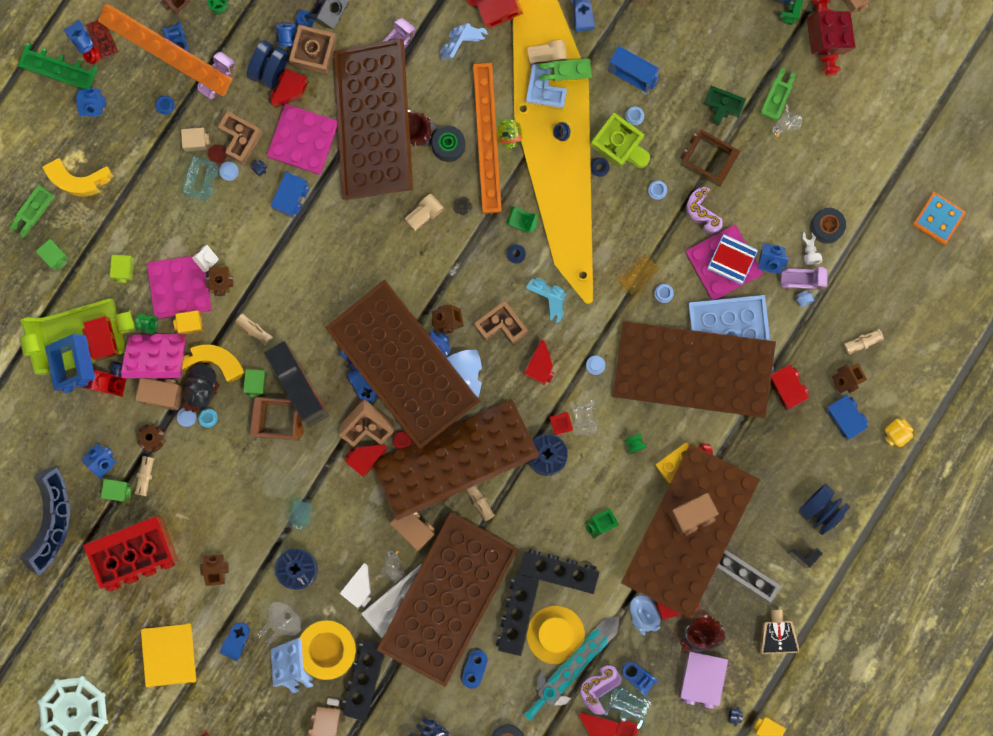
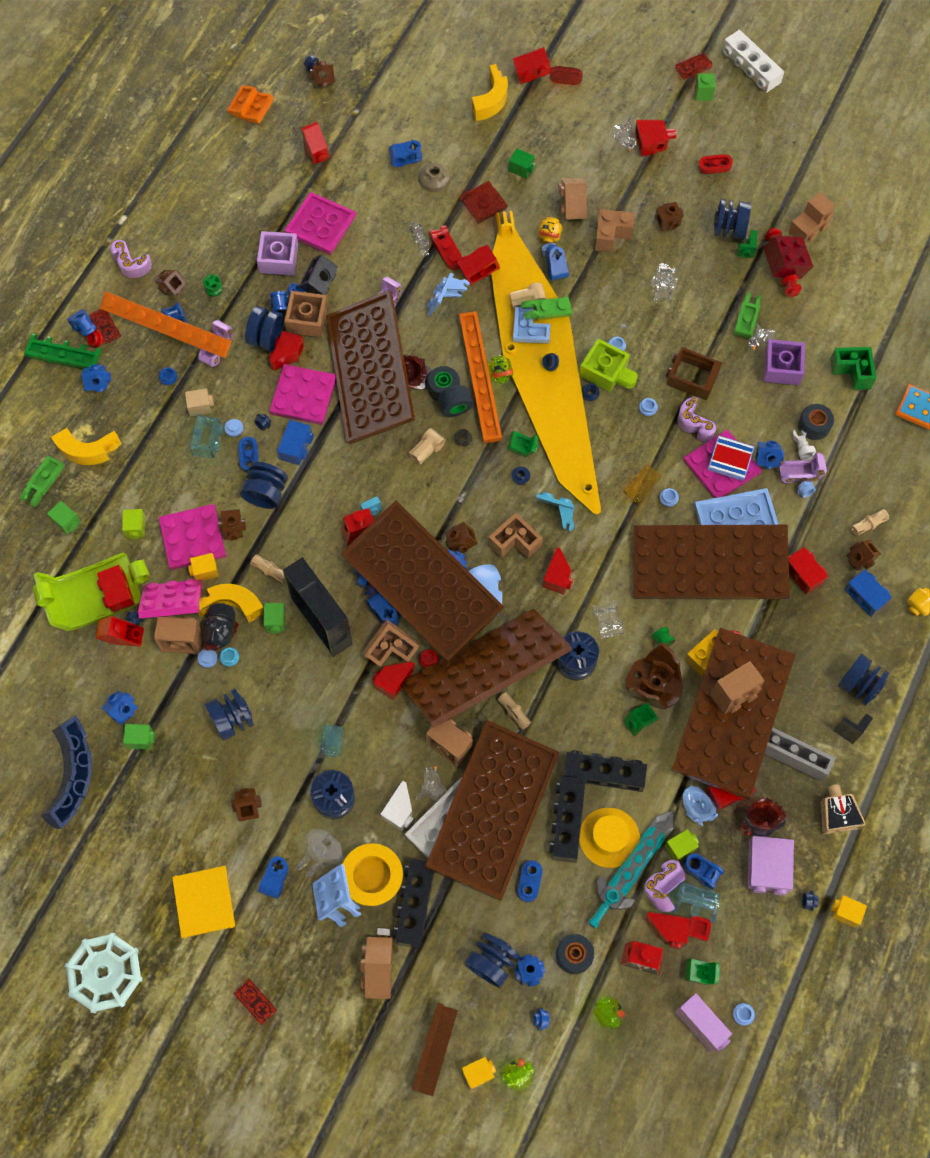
camera: 10 degrees left, 15 degrees down
blue window [45,334,95,393] -> none
red brick [83,516,179,592] -> none
tan pin [134,456,154,496] -> none
green wheel [135,313,158,334] -> none
reddish brown brick [136,424,166,452] -> none
white plate [192,245,219,272] -> none
clear red plate [208,145,227,164] -> none
medium nougat brick [218,111,263,166] -> none
dark orange window [250,397,304,441] -> none
red plate [550,412,573,436] -> none
light blue plate [586,356,605,375] -> none
blue window [608,46,660,93] -> none
dark green hinge [704,85,746,126] -> none
none -> dark blue wheel [205,688,254,741]
none -> blue plate [239,437,259,473]
none -> dark blue wheel [240,462,288,509]
none -> red torso [341,508,375,547]
none -> medium azure plate [360,496,381,516]
none -> black wheel [438,385,473,417]
none -> reddish brown piece [625,643,683,709]
none -> clear hinge [651,263,677,302]
none -> lime brick [664,829,699,861]
none -> medium lavender brick [763,339,805,385]
none -> green brick [830,347,876,390]

